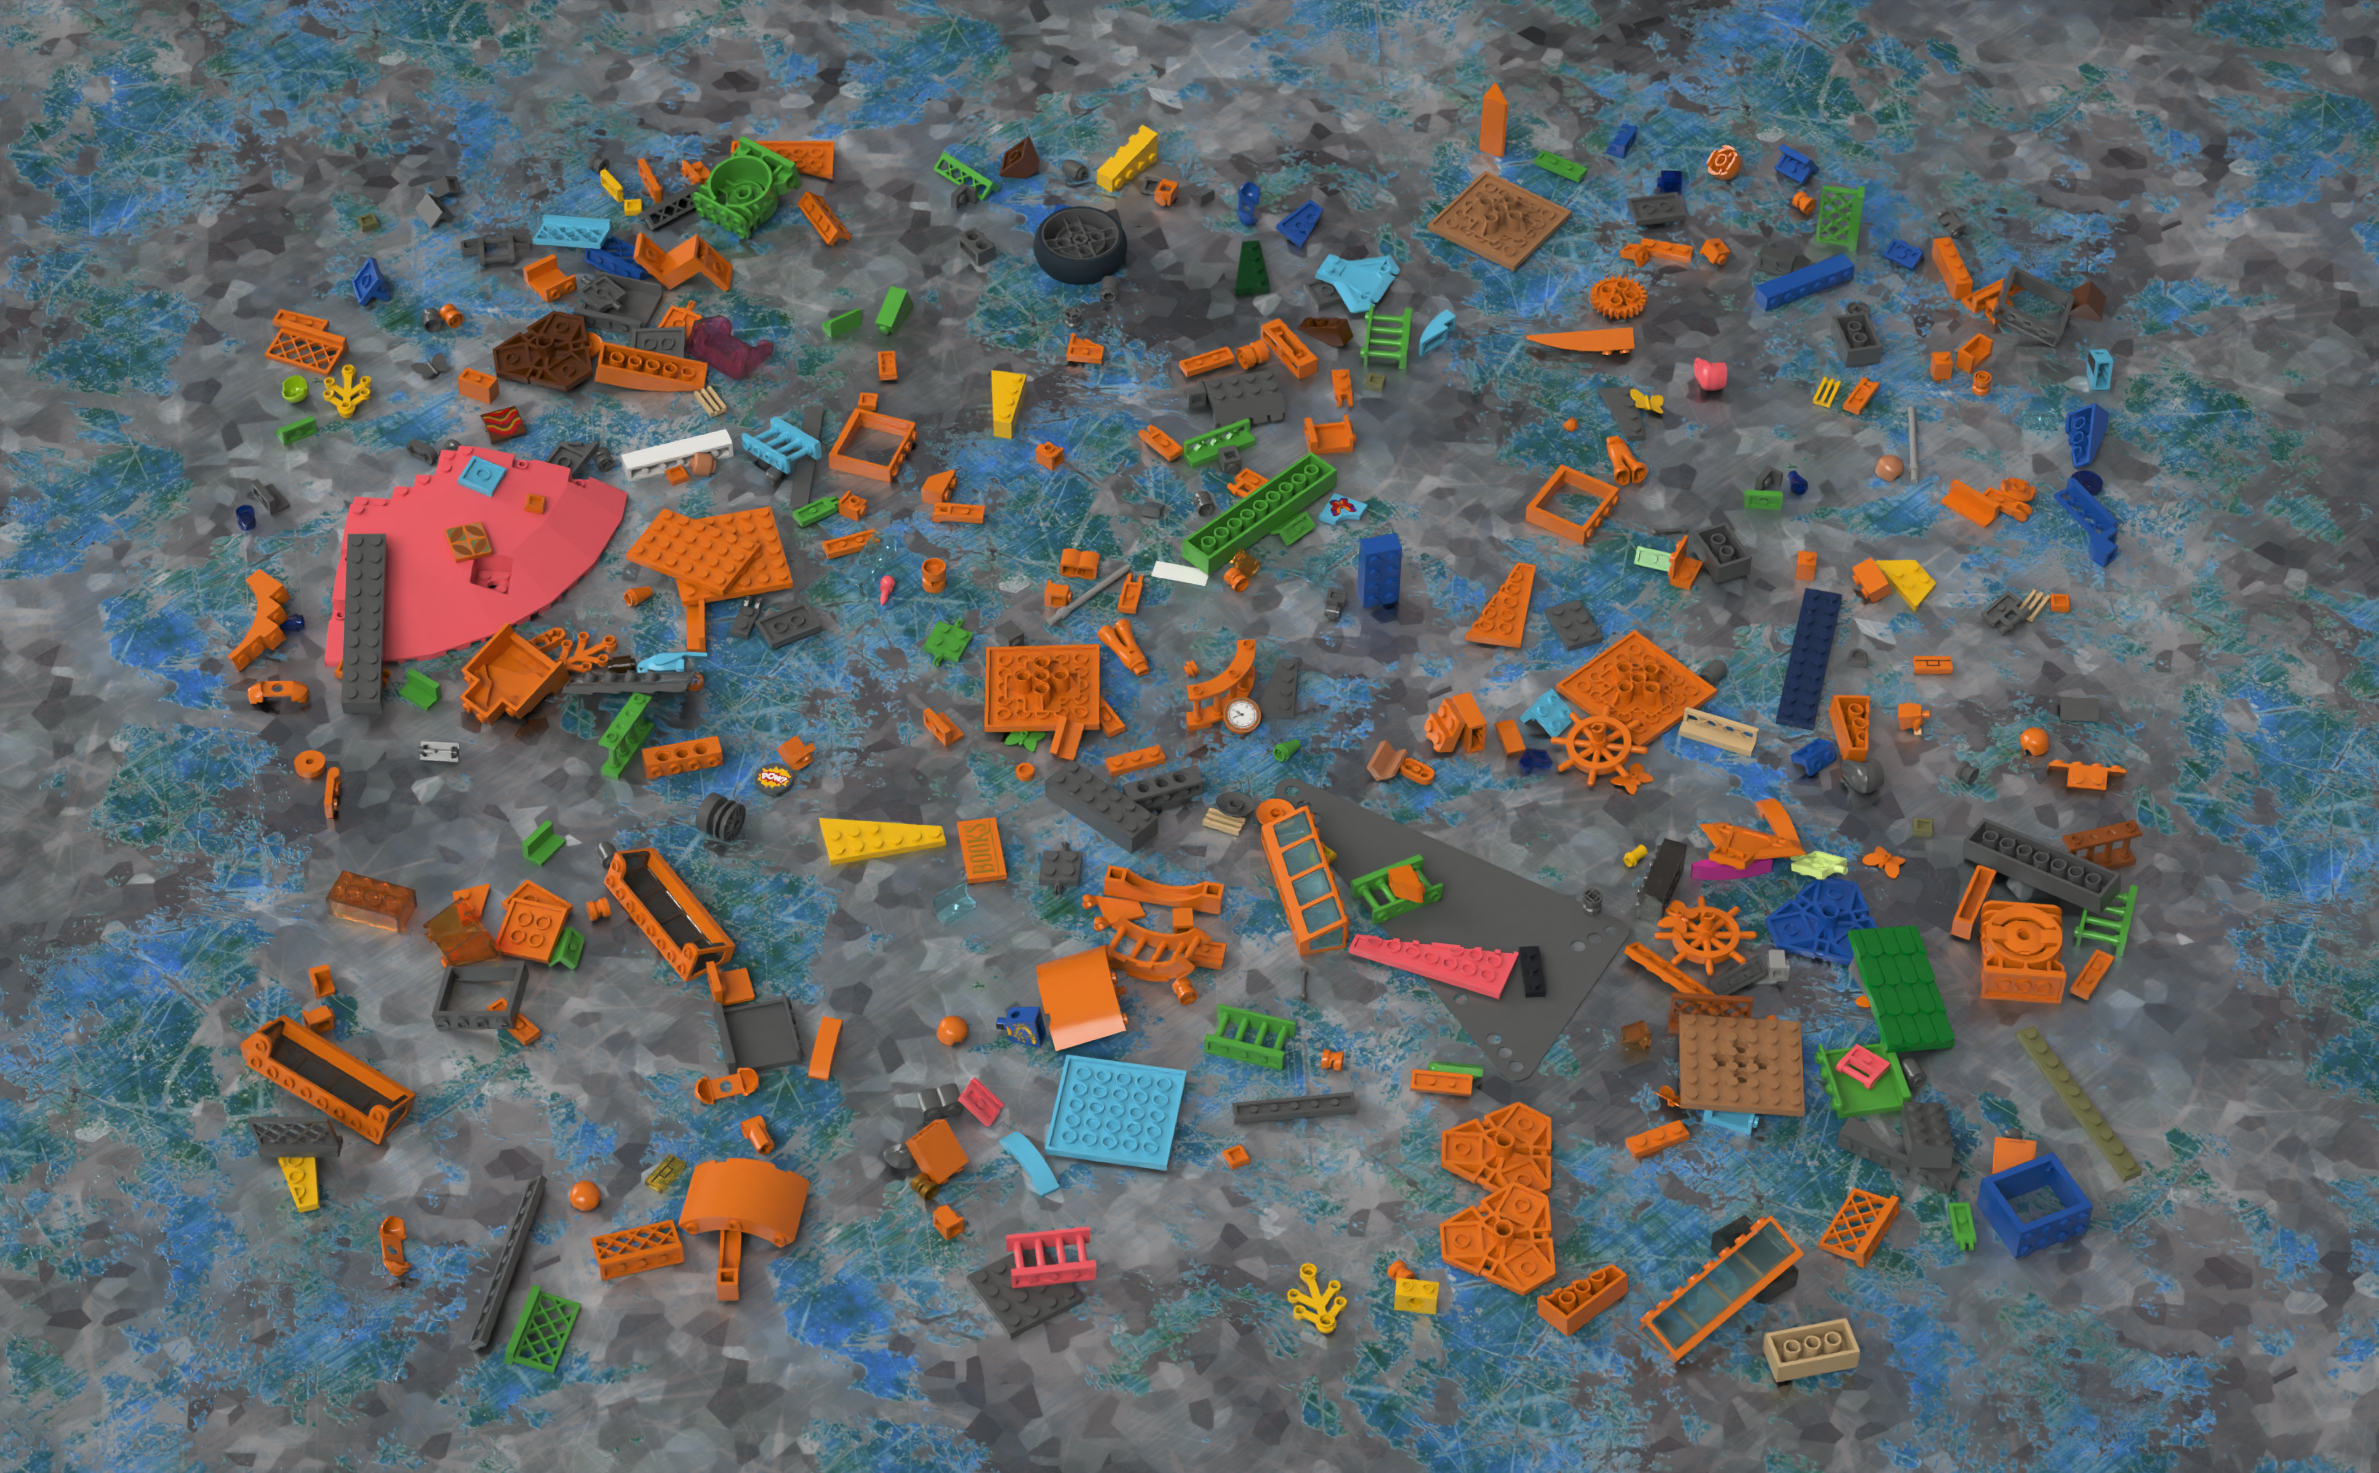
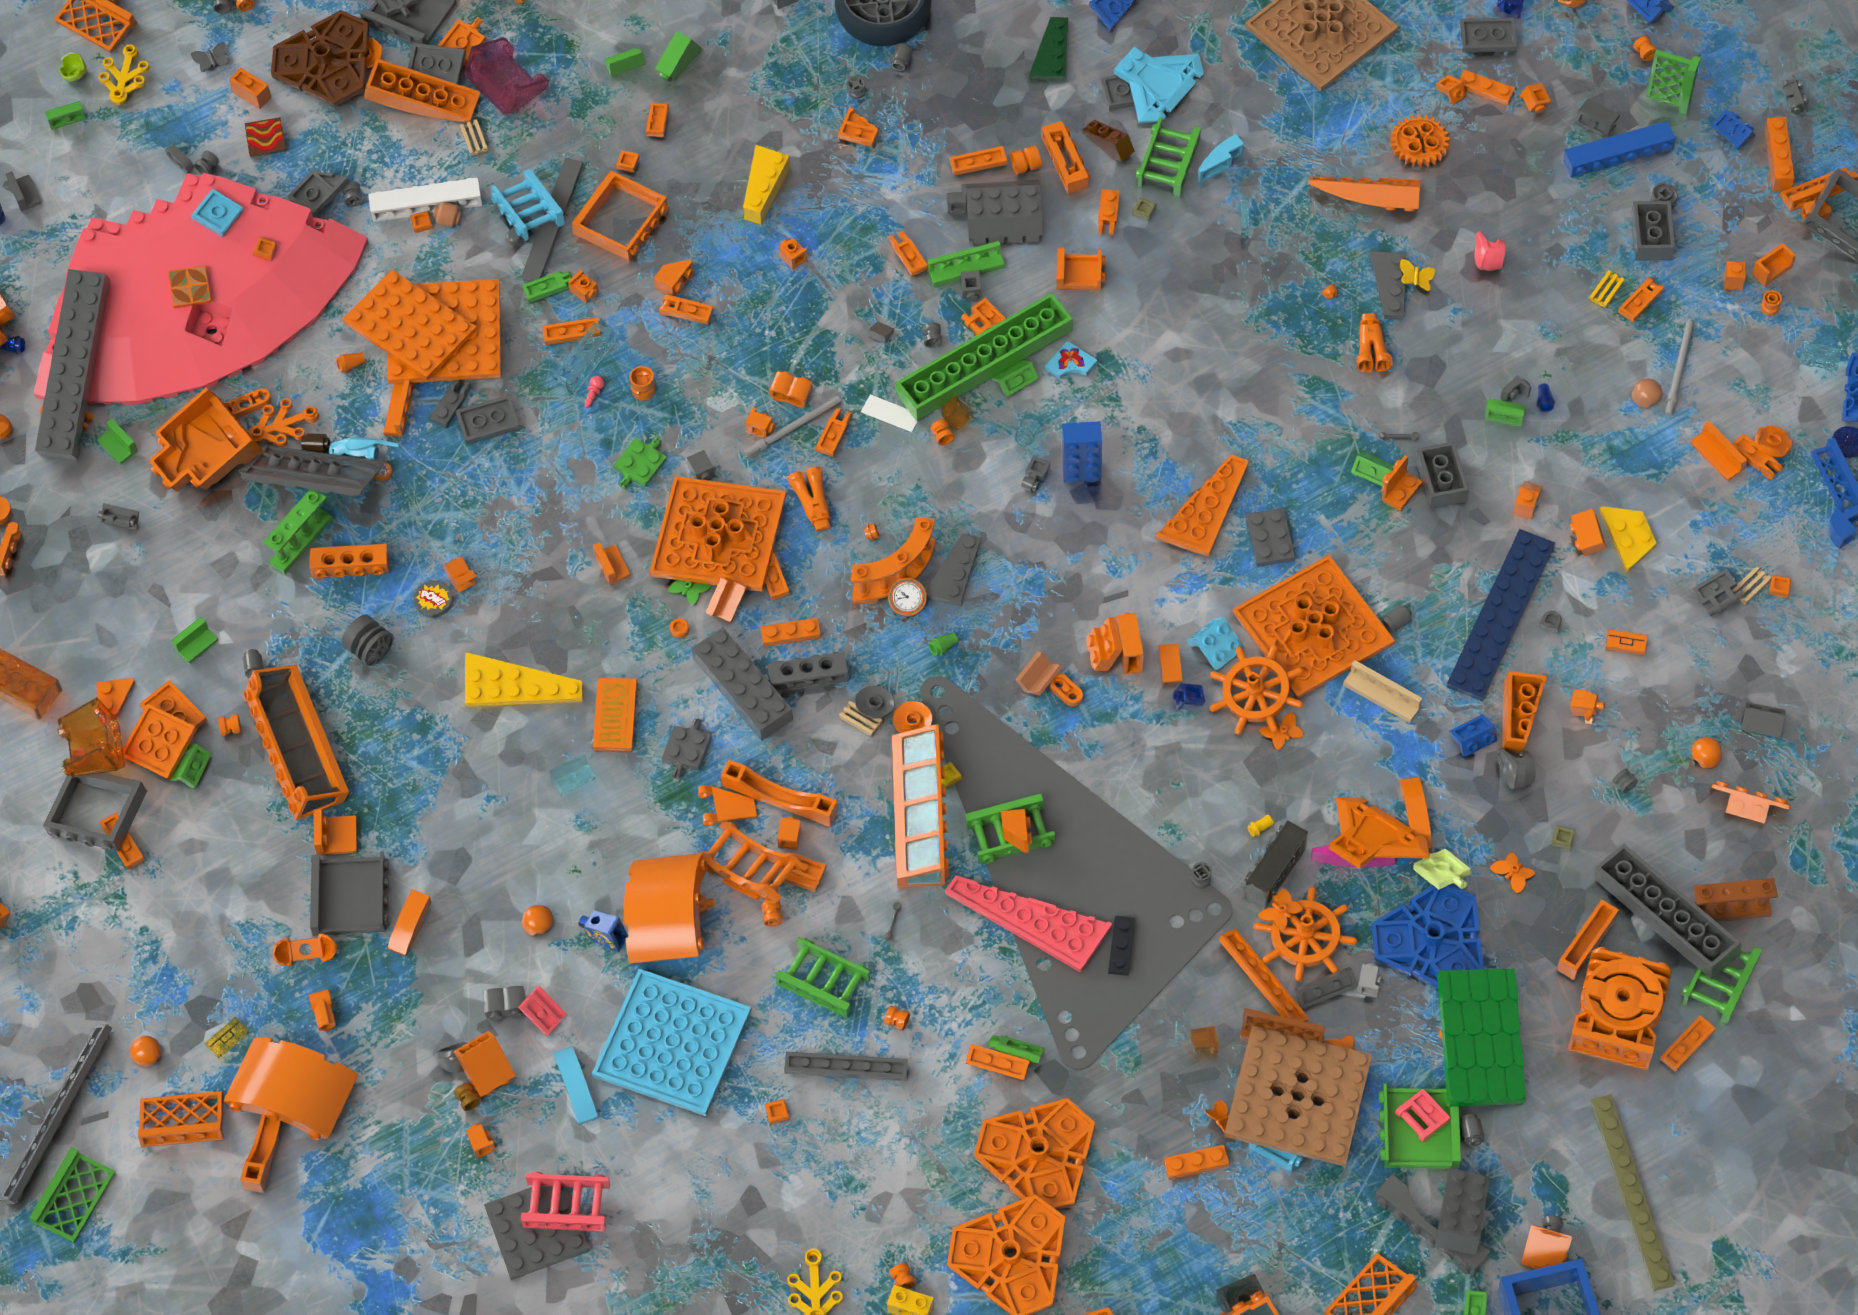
camera: 15 degrees right, 15 degrees up
orange window [1525,464,1620,545] -> none

